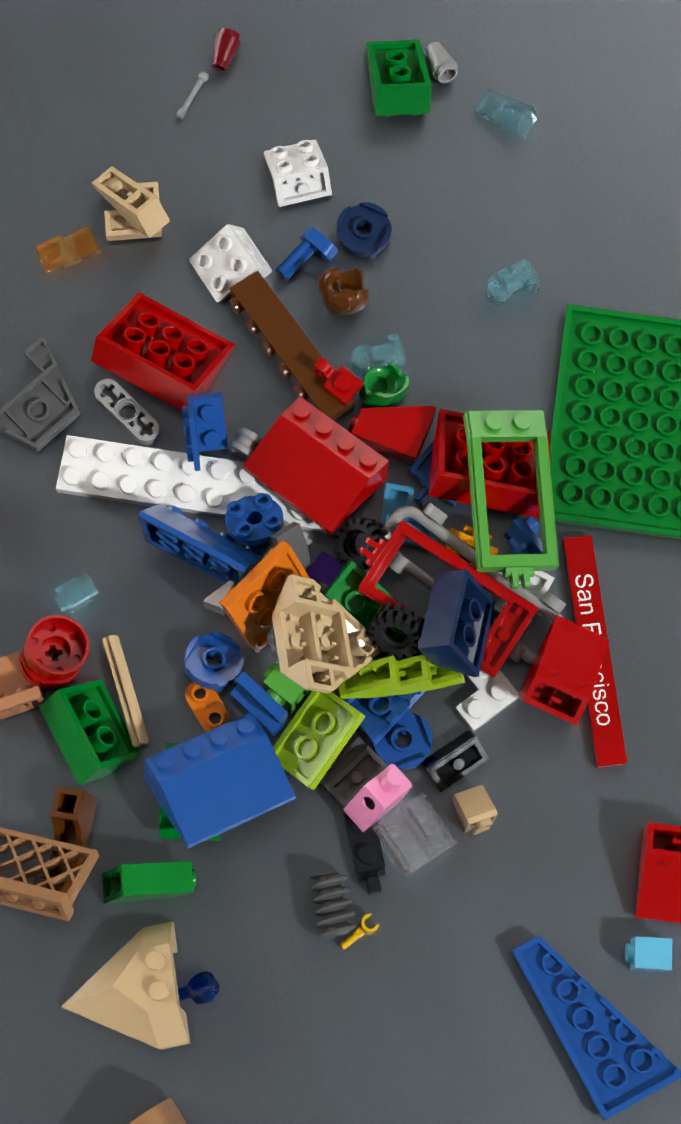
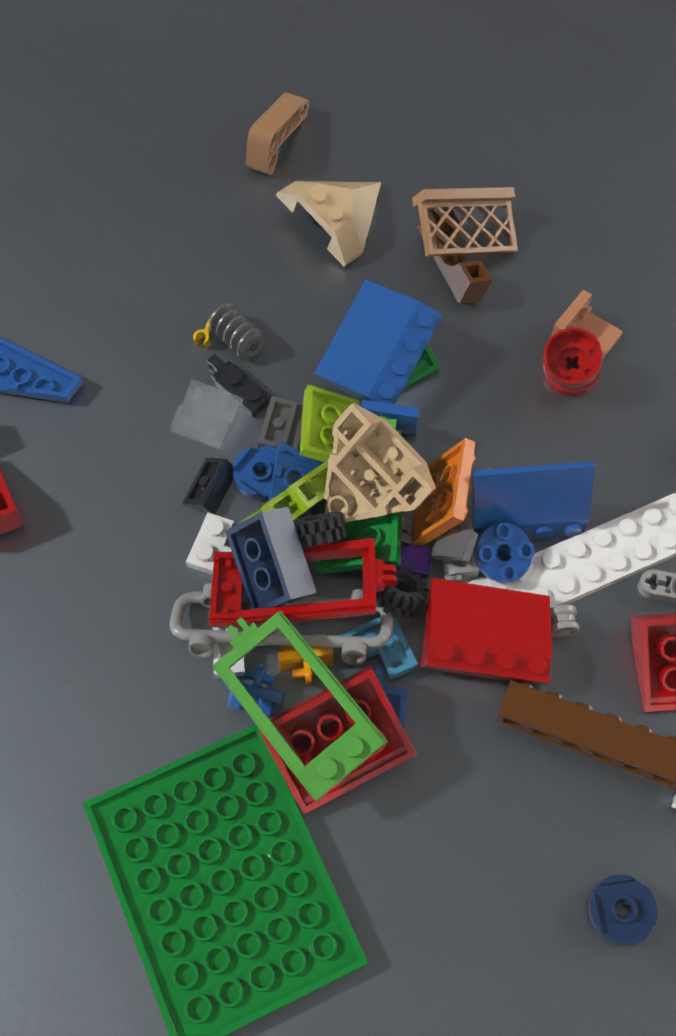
camera: 150 degrees right, 10 degrees down
green slope [39,679,141,785] -> none
clear light blue brick [53,574,99,614] -> none
tan axle [102,635,149,748] -> none
green slope [102,861,196,904] -> none
clear blue plate [178,971,220,1004] -> none
blue bracket [182,392,228,471] -> none
blue plate [184,632,244,692] -> none
orange plate [185,682,231,732] -> none
blue piece [276,227,338,281] -> none
red plate [313,357,364,407] -> none
reddish brown hair [317,267,369,316] -> none
bright pink torso [343,764,412,832] -> none
red slope [348,405,437,466] -> none
clear light blue leg [351,332,406,376] -> none
green hair [359,364,409,408] -> none
tan slope [452,785,498,835] -> none
clear light blue leg [486,257,541,304] -> none
red slope [518,615,610,726] -> none
red tile [562,535,627,768] -> none

